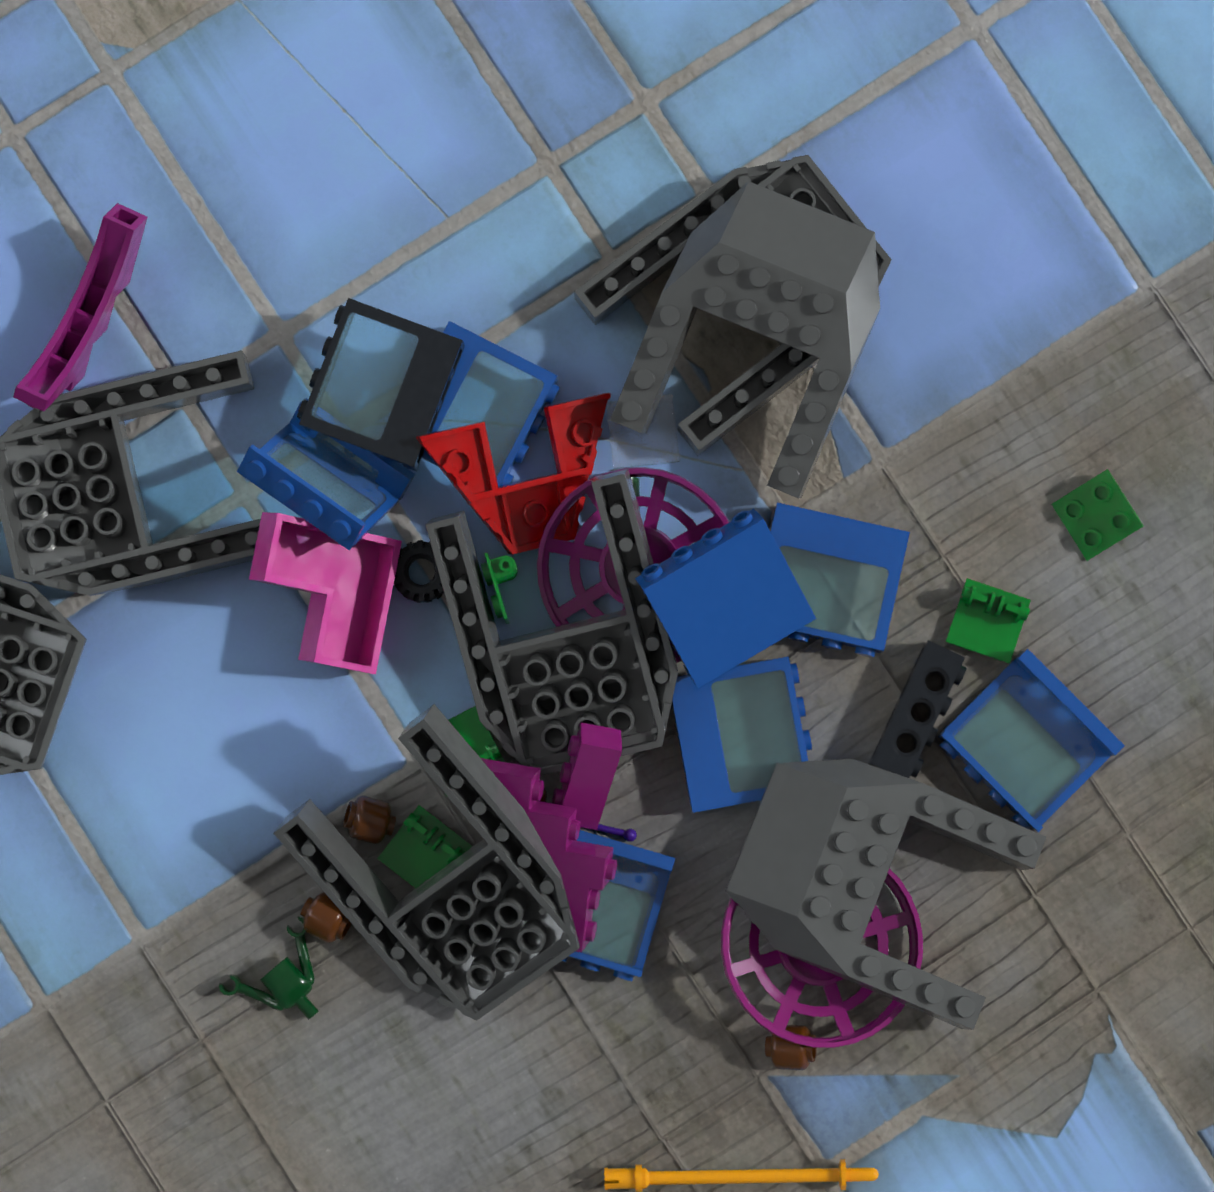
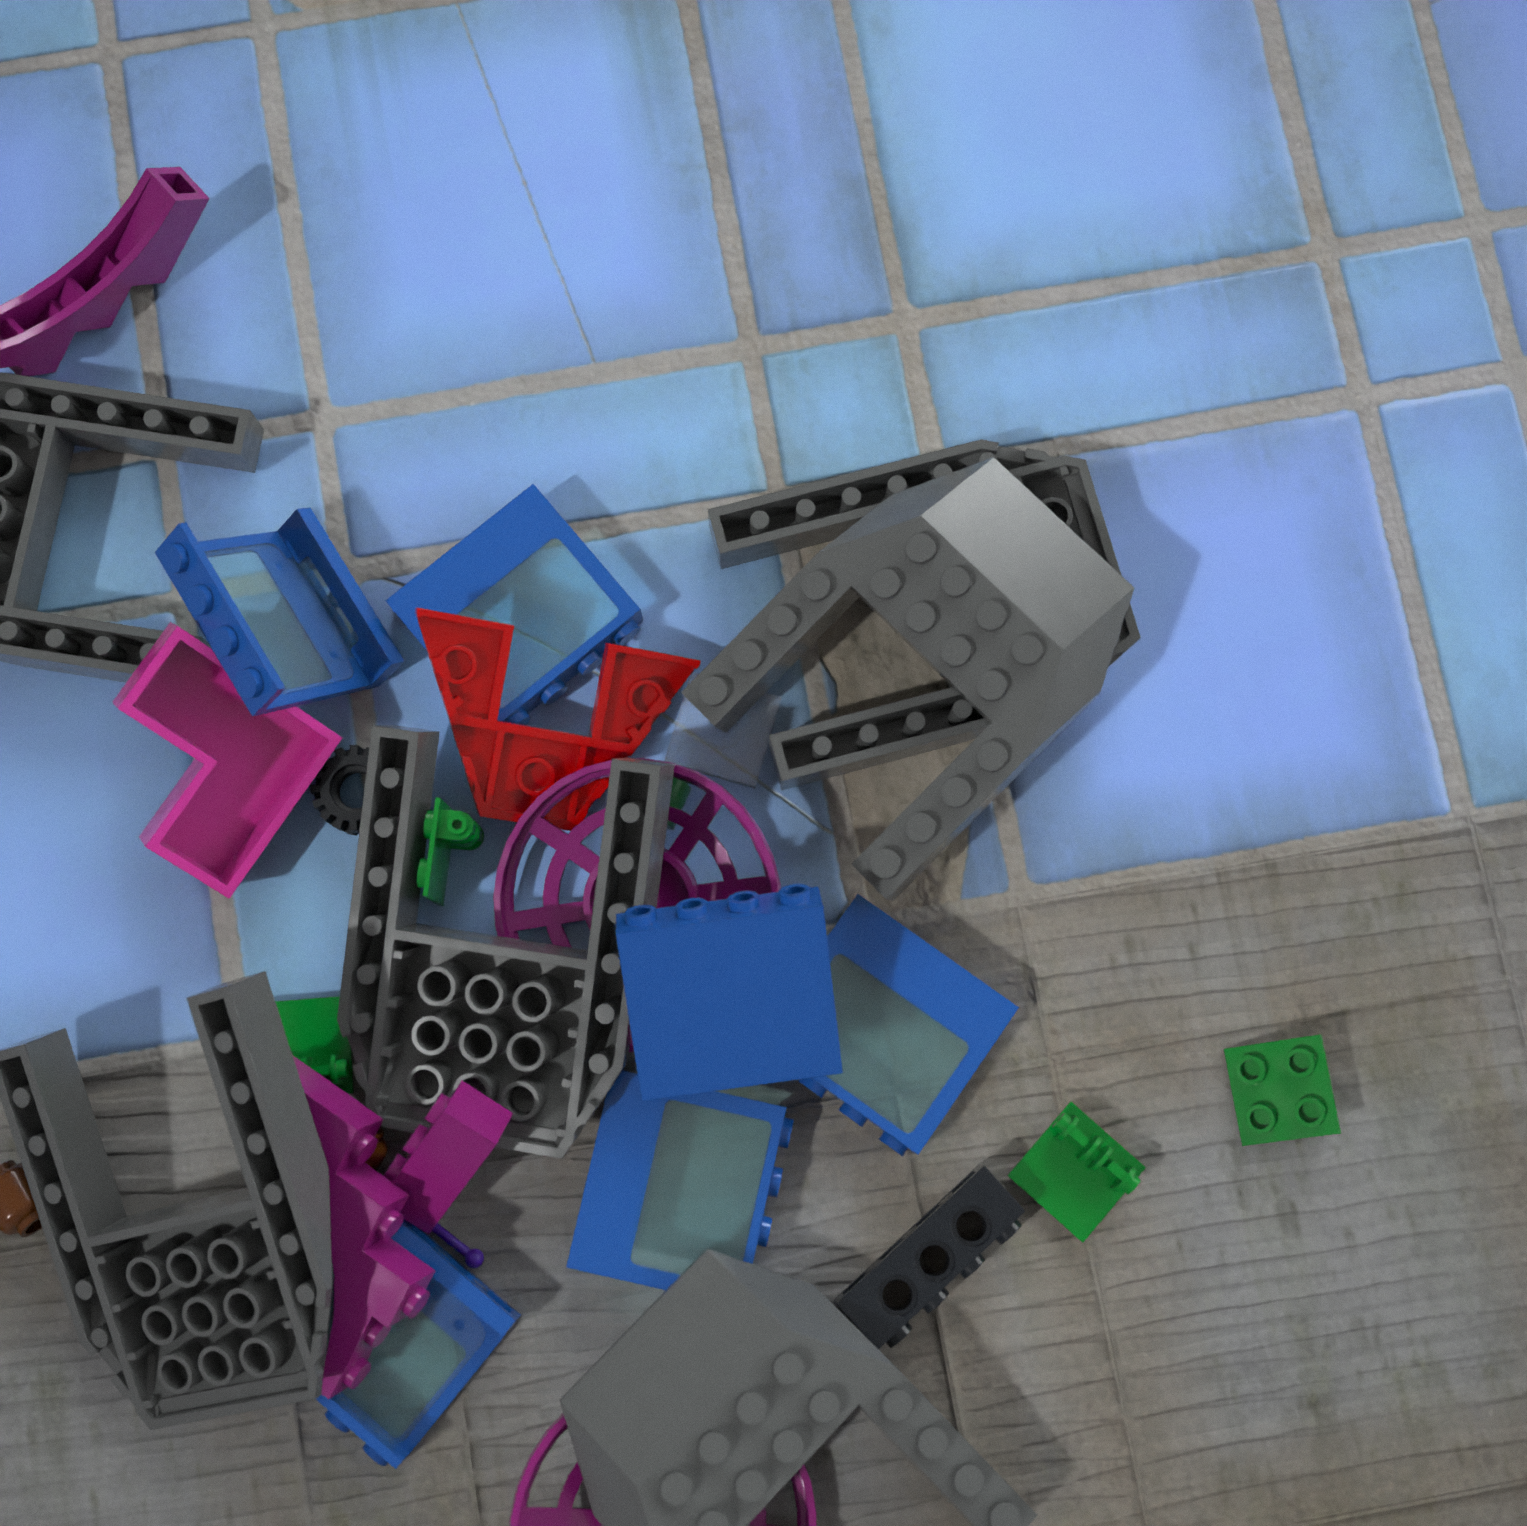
camera: 20 degrees right, 5 degrees down
panel [297,298,465,472] -> none
reddish brown head [343,796,396,844] -> none
green hinge [377,805,472,888] -> none
clear light blue panel [938,649,1125,833] -> none

